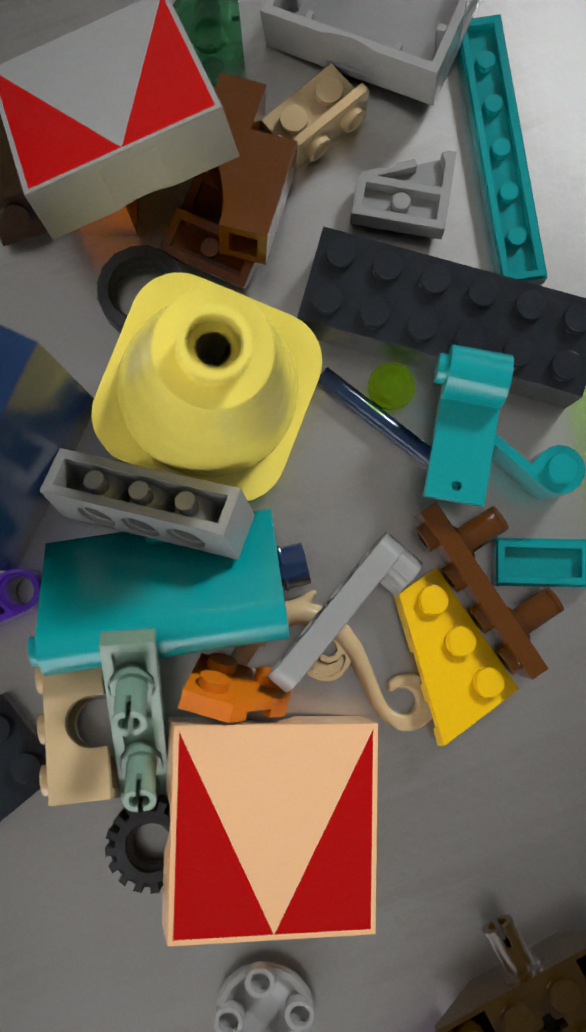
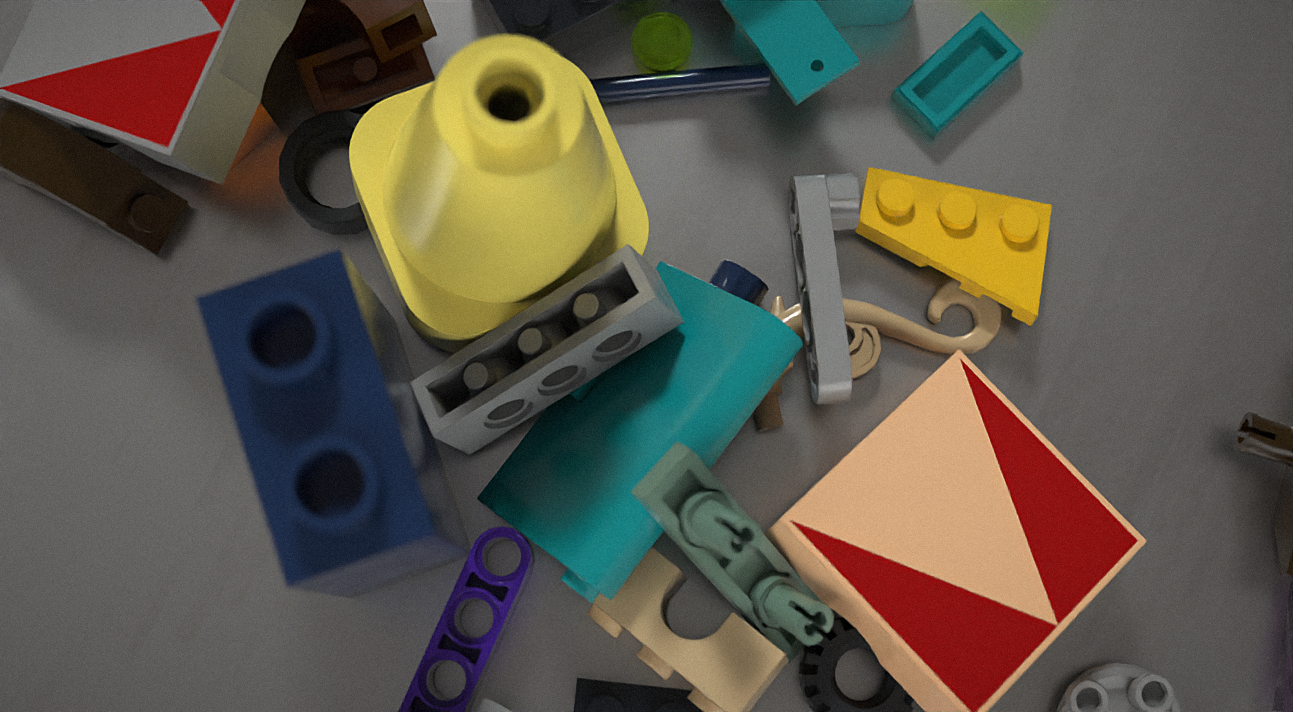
camera: 45 degrees left, 5 degrees down
orange plate [178,653,291,723] -> none
reddish brown plate [414,502,564,680] -> none

